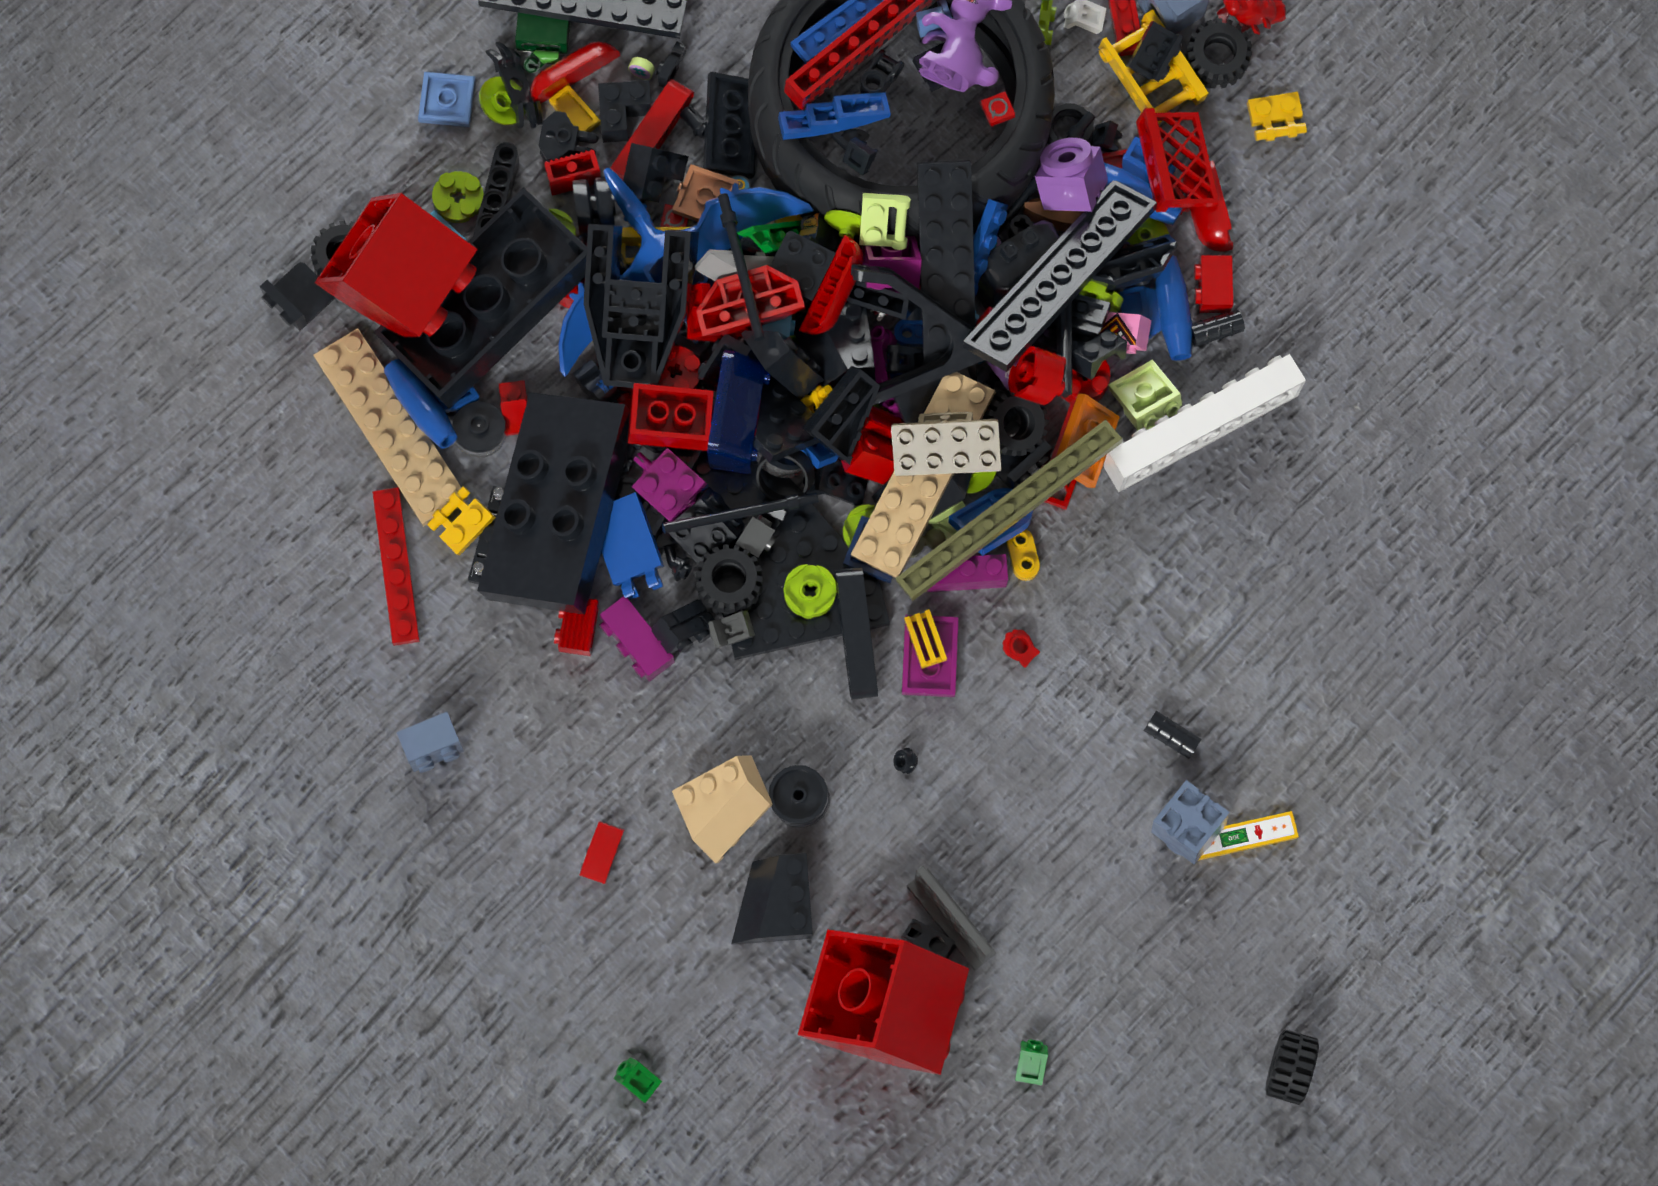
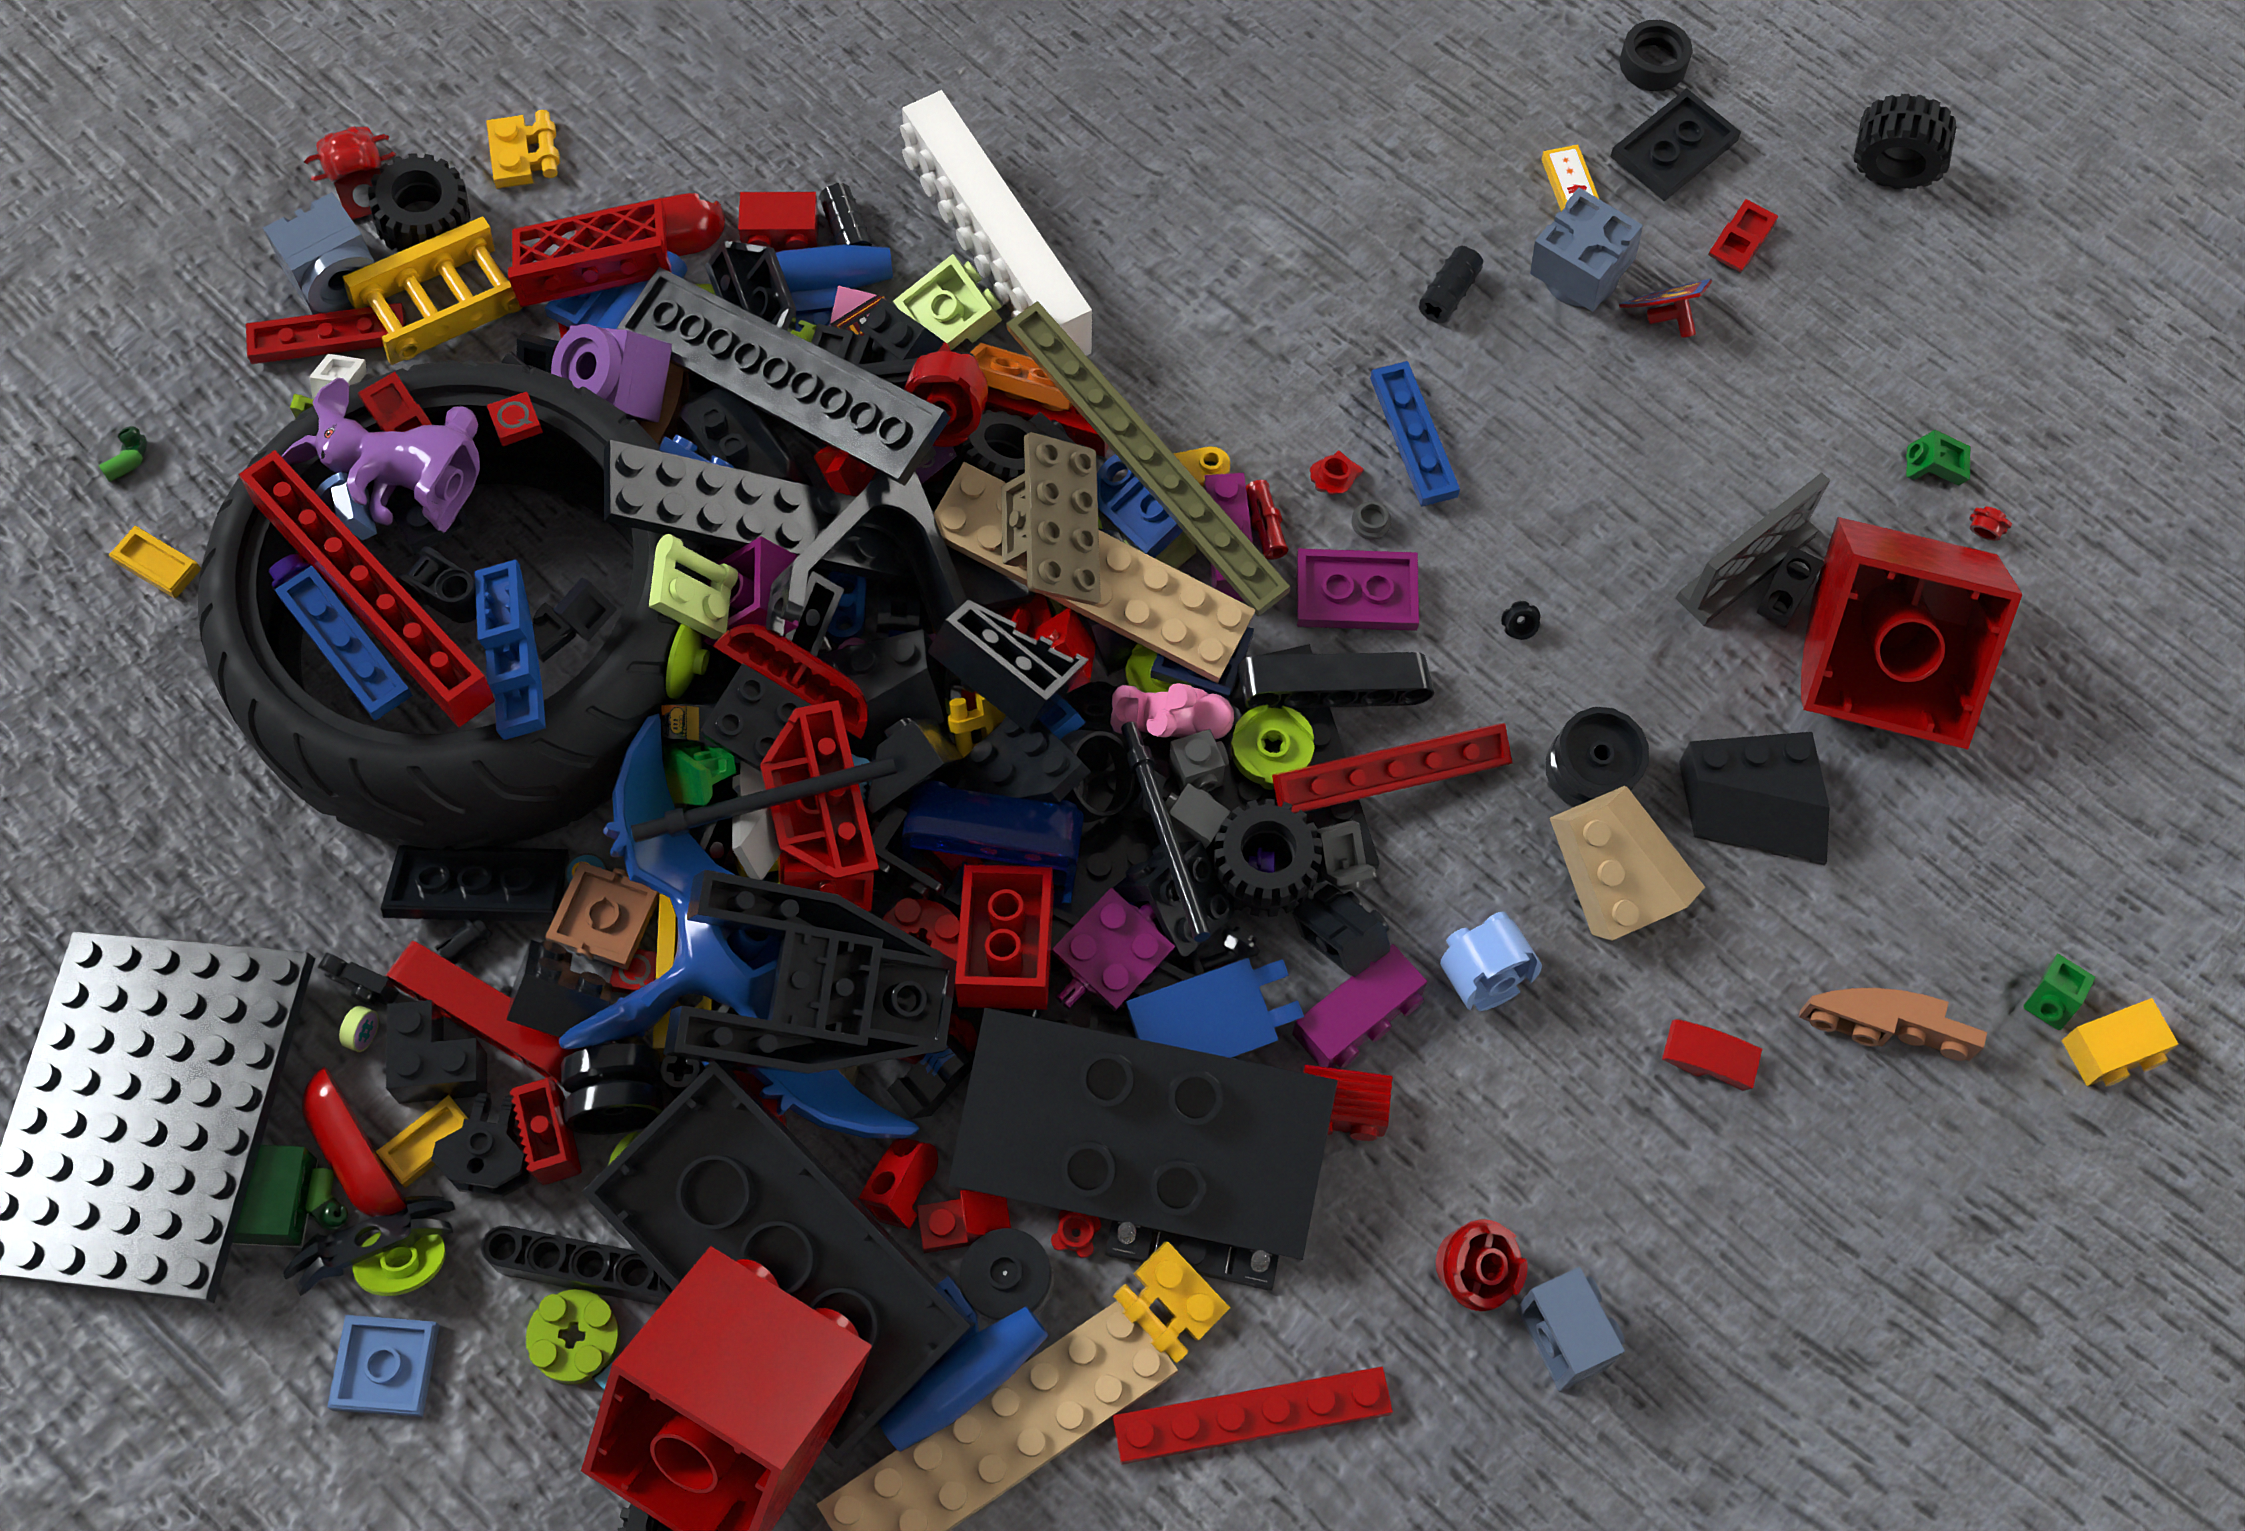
camera: 90 degrees left, 10 degrees down
yellow tile [904,609,947,669] -> none
black bracket [1126,21,1183,82] -> none
none -> red slope [358,372,432,432]
none -> red leg [858,1138,938,1230]
none -> red plate [1051,1210,1101,1258]
none -> bright pink animal [1110,683,1234,740]
none -> dark grey brick [1169,729,1229,793]
none -> red pin [1246,480,1289,560]
none -> dark purple plate [1249,847,1276,873]
none -> red tile [1272,723,1513,814]
none -> dark grey plate [1351,501,1391,540]
none -> blue plate [1370,361,1460,507]
none -> red cone [1436,1219,1528,1311]
none -> light blue brick [1440,911,1542,1011]
none -> black plate [1610,88,1741,201]
none -> black tyre [1619,20,1693,91]
none -> red shield [1619,279,1712,338]
none -> red slope [1708,199,1778,273]
none -> nougat slope [1799,988,1987,1061]
none -> red plate [1969,507,2012,541]
none -> yellow brick [2061,998,2179,1087]

